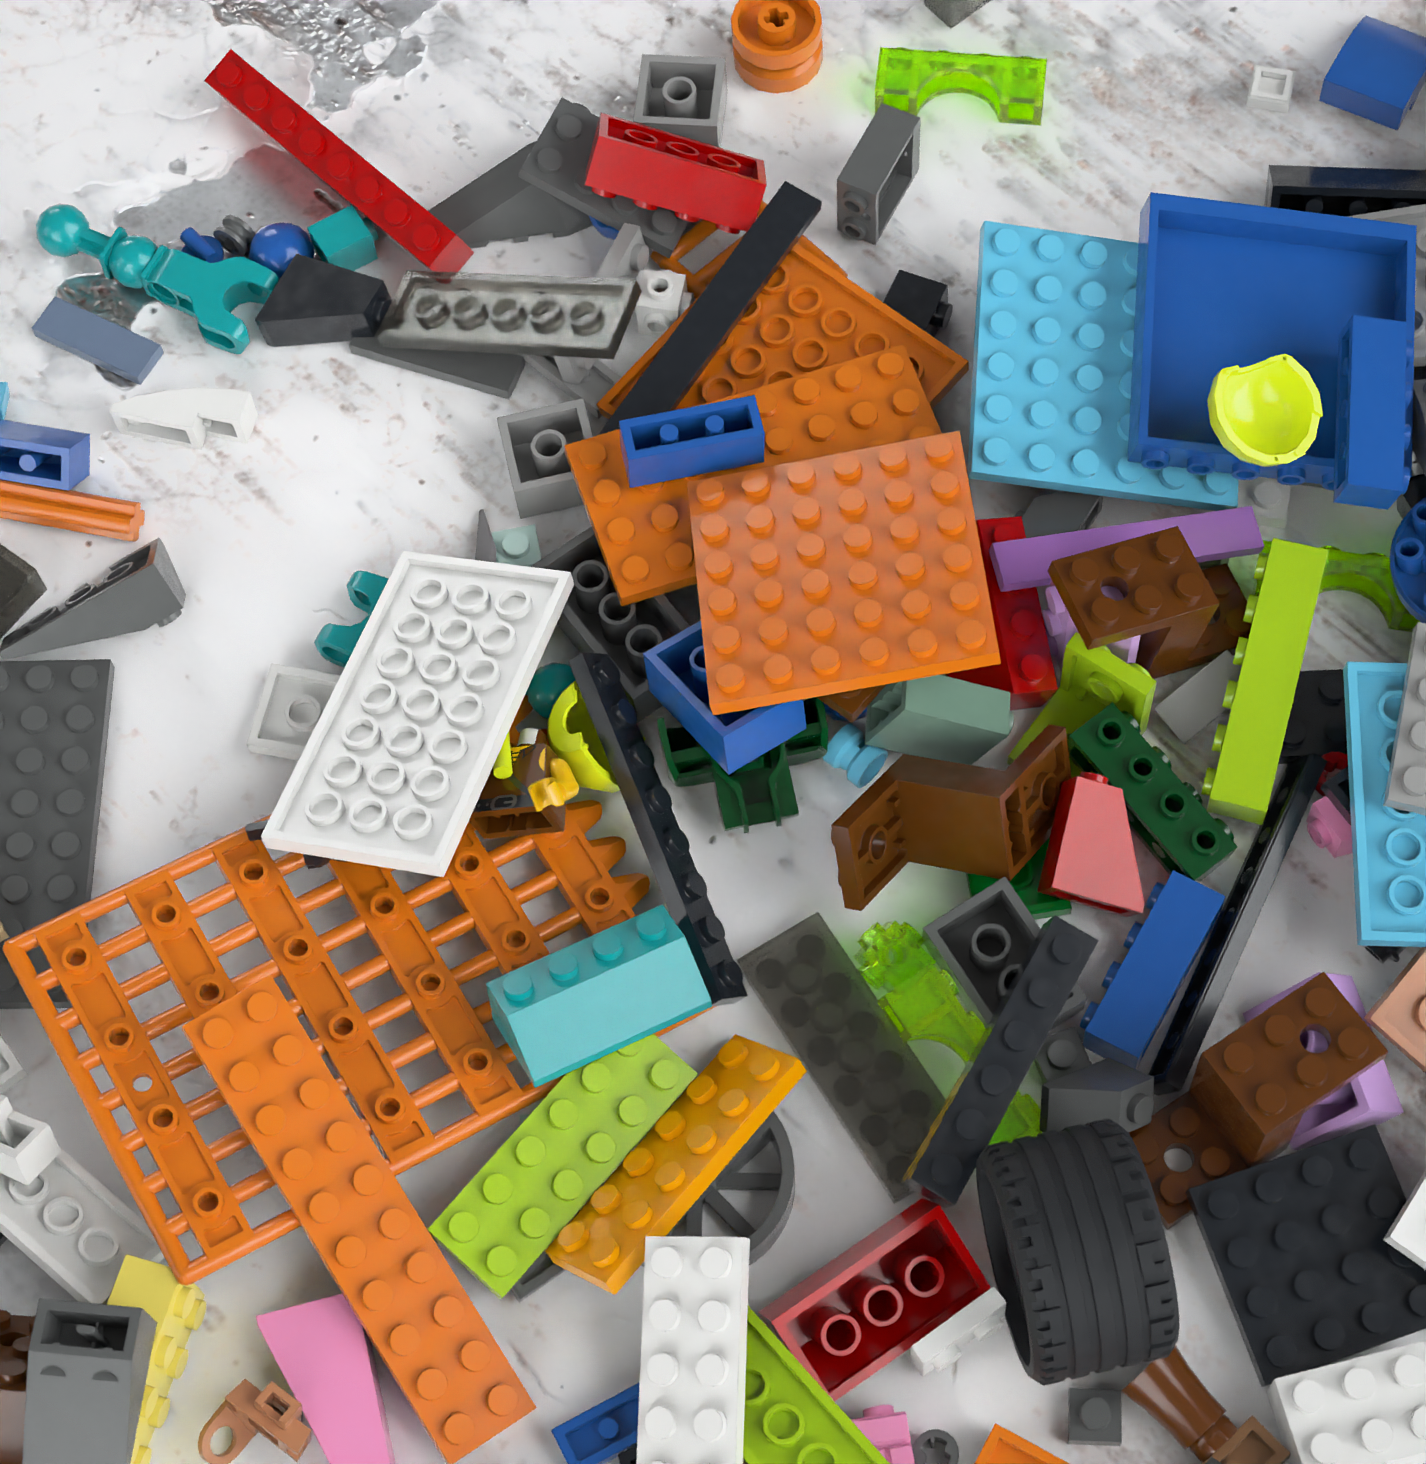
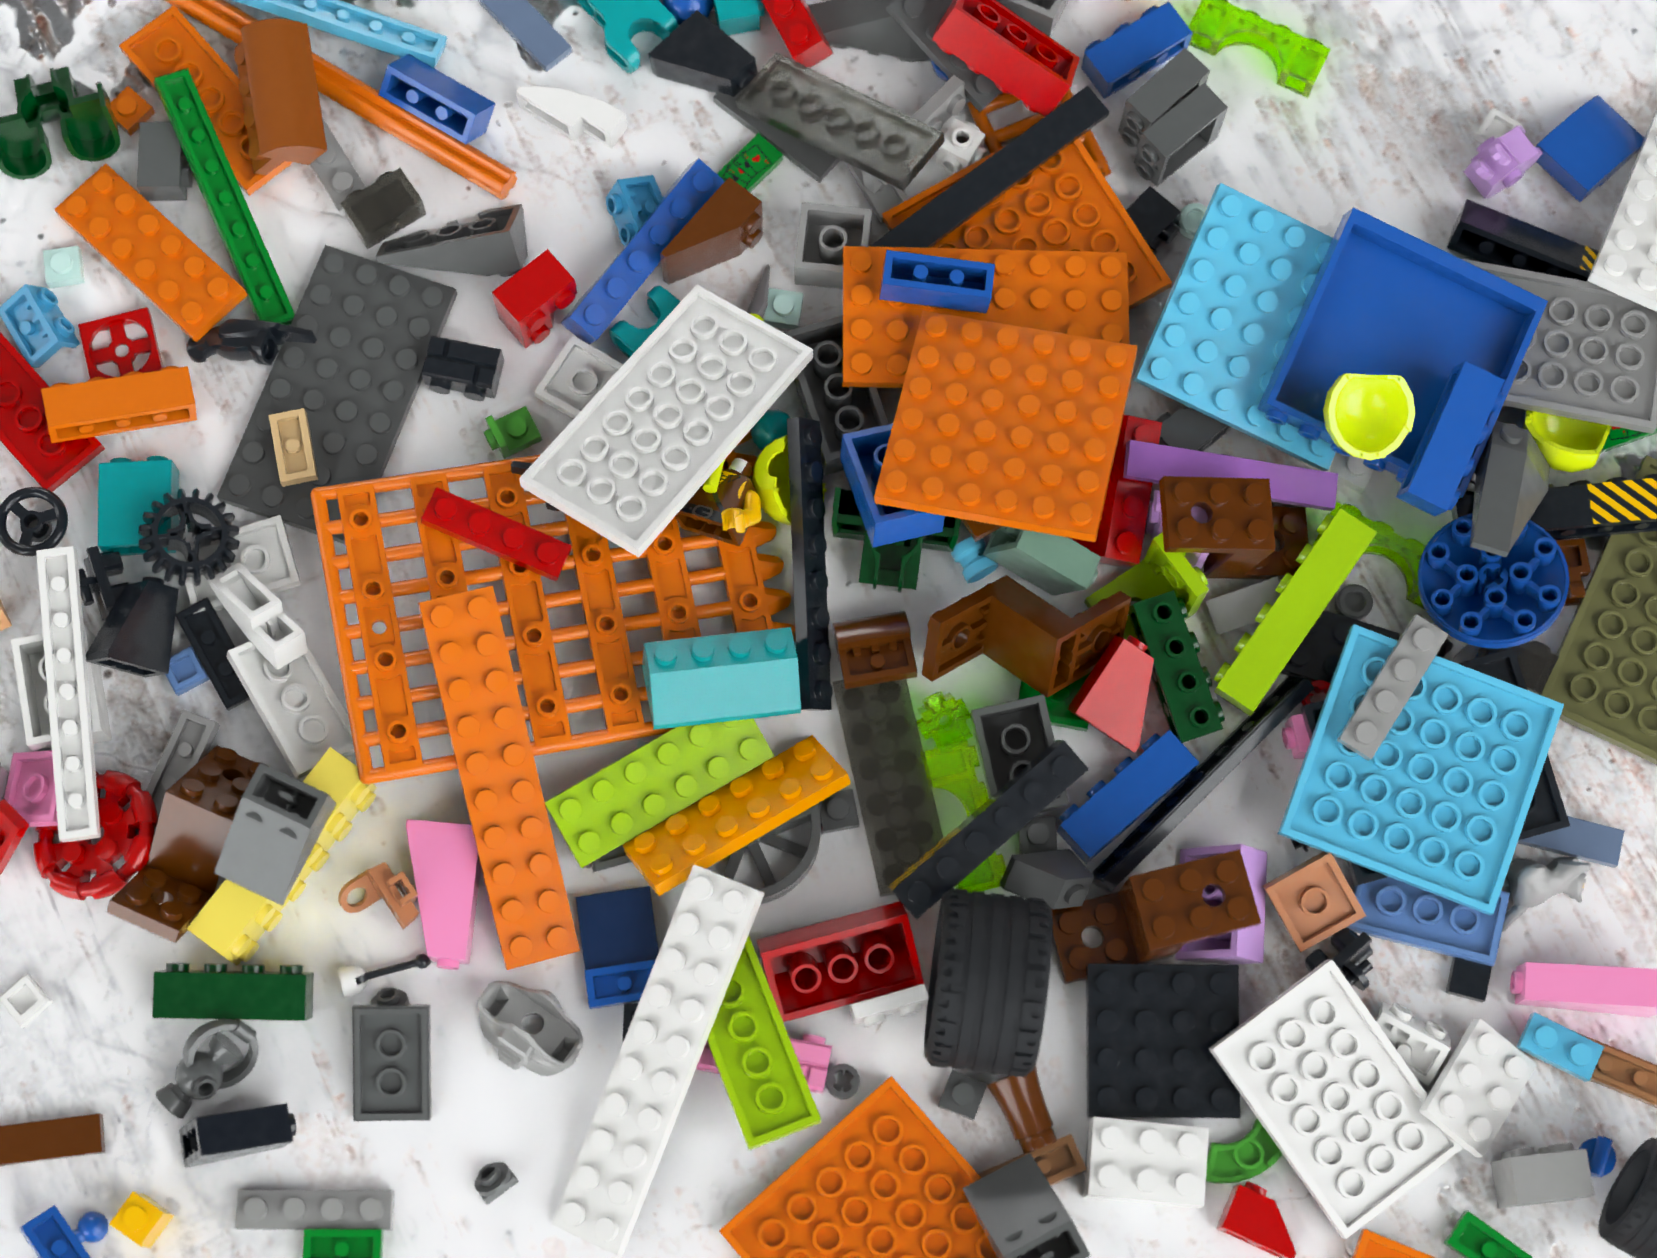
camera: 10 degrees right, 10 degrees up
none -> red plate [421,487,572,582]
none -> black brick [422,336,504,401]
none -> bright green bracket [483,406,543,459]
none -> red slope [492,249,578,349]
none -> blue arch [561,158,725,345]
none -> dark blue tile [576,886,659,970]
none -> dark azure bracket [606,175,663,246]
none -> reddish brown slope [660,177,763,284]
none -> green tile [717,133,784,192]
none -> dark grey plate [818,789,860,834]
none -> reddish brown brick [832,611,917,689]
none -> blue brick [1081,1,1193,99]
none -> dark grey window [1134,83,1228,187]
none -> light aqua tile [1178,203,1207,240]
none -> dark grey tile [1335,584,1373,621]
none -> lavender hinge [1464,126,1543,199]

